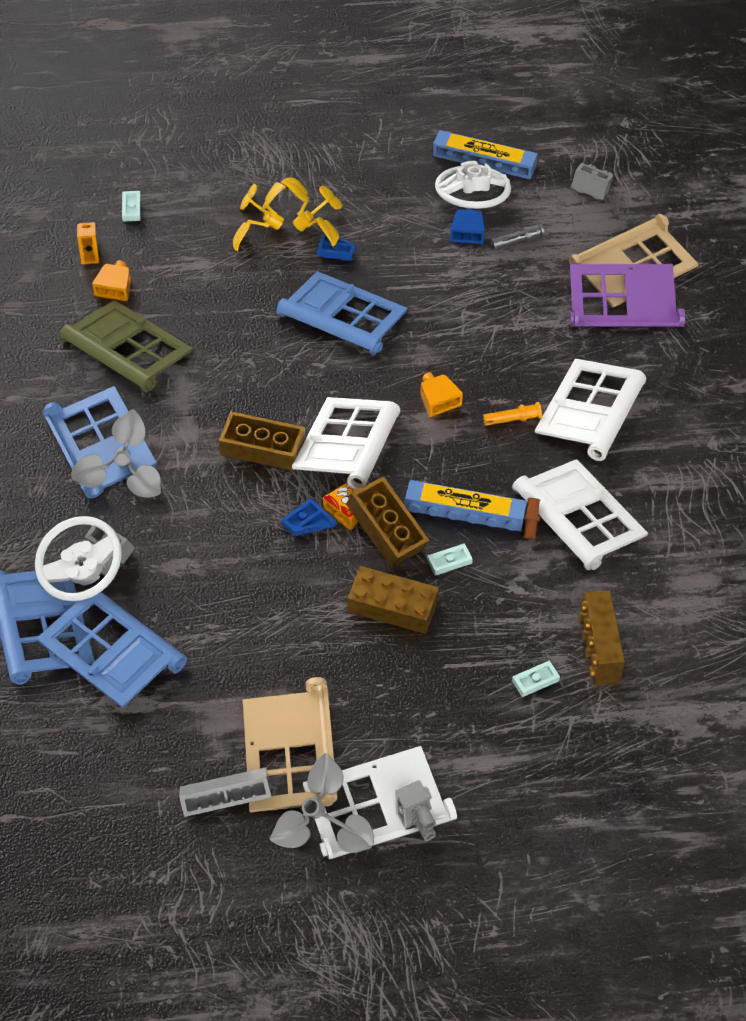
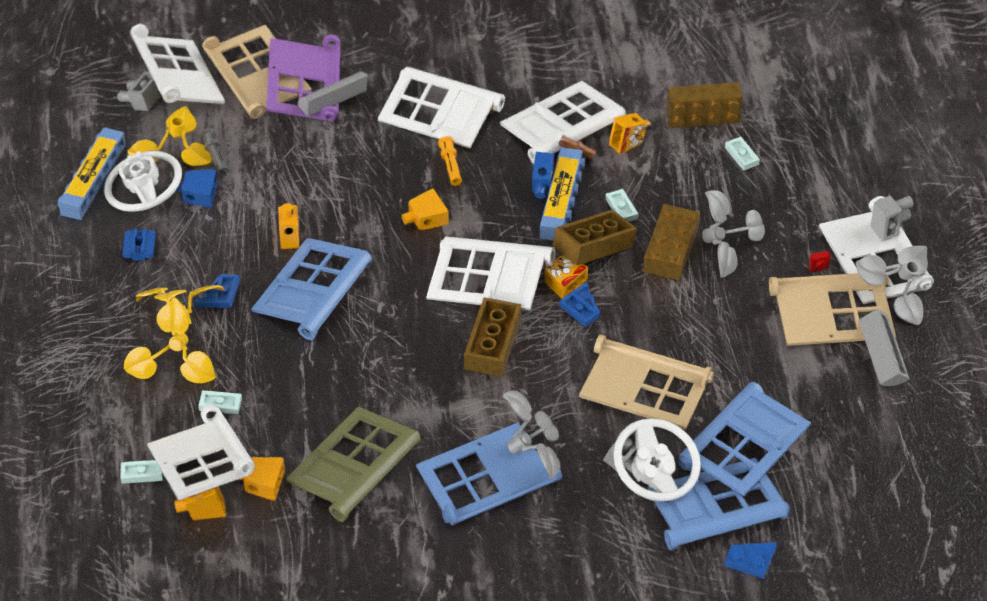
camera: 90 degrees left, 5 degrees down
none -> blue piece [123,229,156,260]
none -> yellow plant [127,106,212,166]
none -> white door [130,24,225,104]
none -> white door [147,404,255,500]
none -> light aqua plate [199,390,242,414]
none -> light orange torso [278,203,300,249]
none -> light grey brick [298,72,368,116]
none -> blue torso [532,152,554,199]
none -> tan door [579,334,714,430]
none -> light orange torso [609,113,651,154]
none -> light grey plant [702,190,765,278]
none -> red plate [808,251,830,272]

